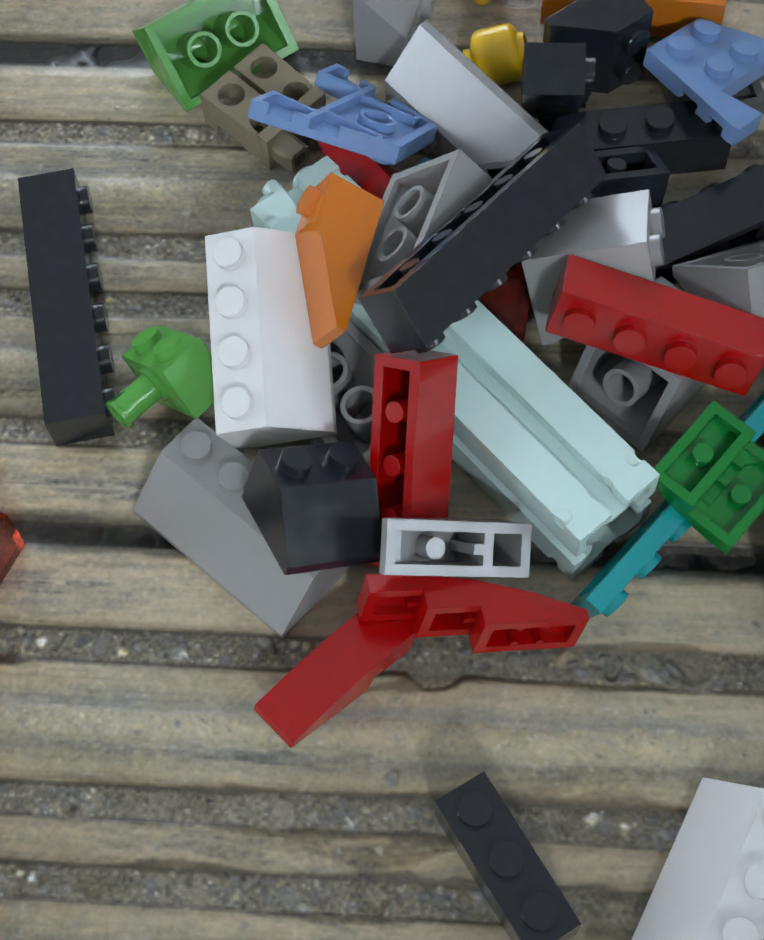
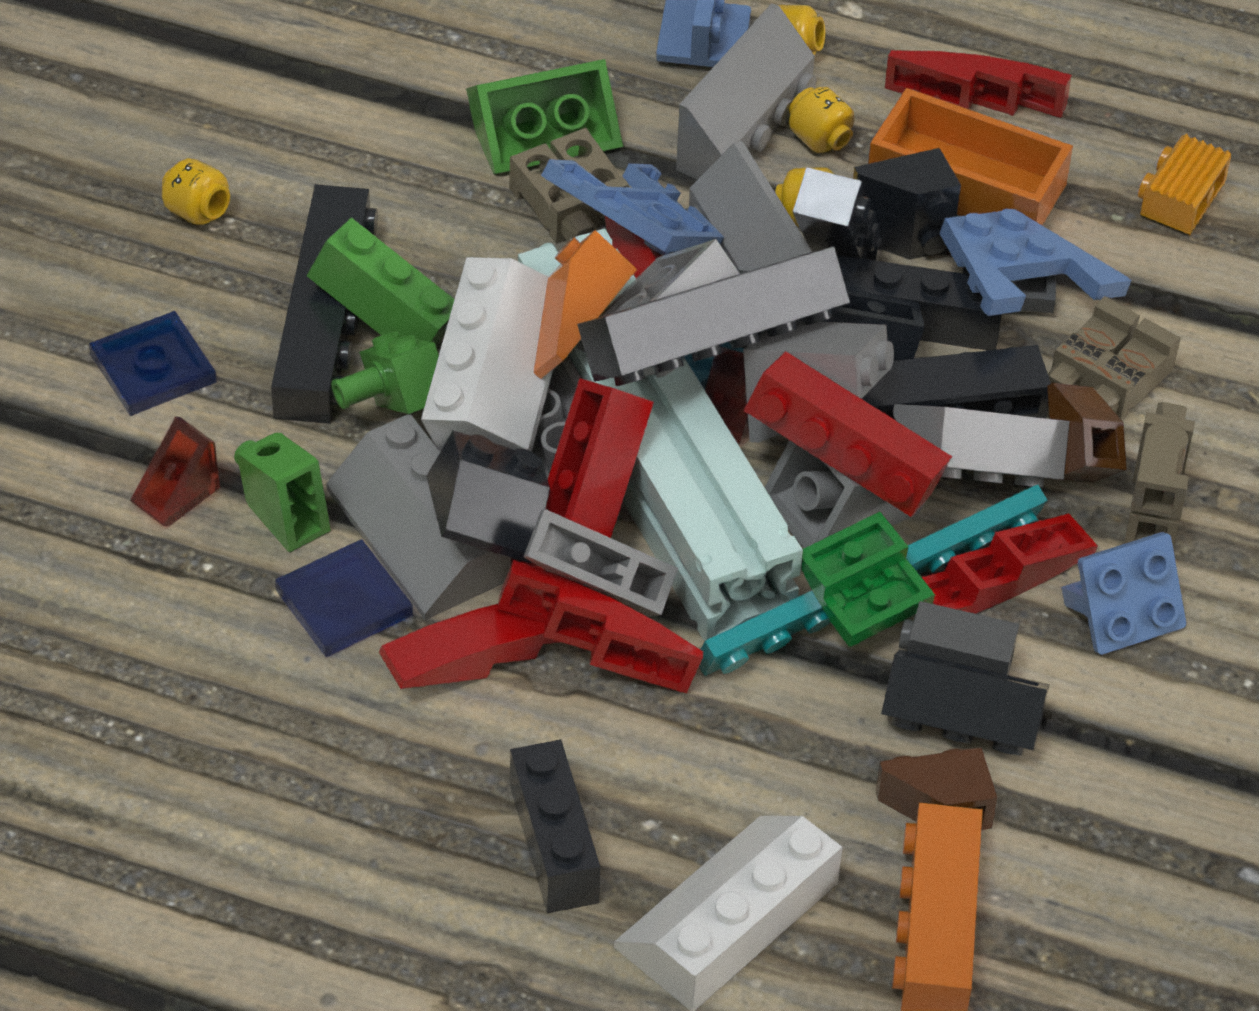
camera: 10 degrees right, 15 degrees down
none -> bright green torso [234,433,331,553]
none -> clear blue tile [275,539,413,657]
none -> bright green slope [307,218,455,345]

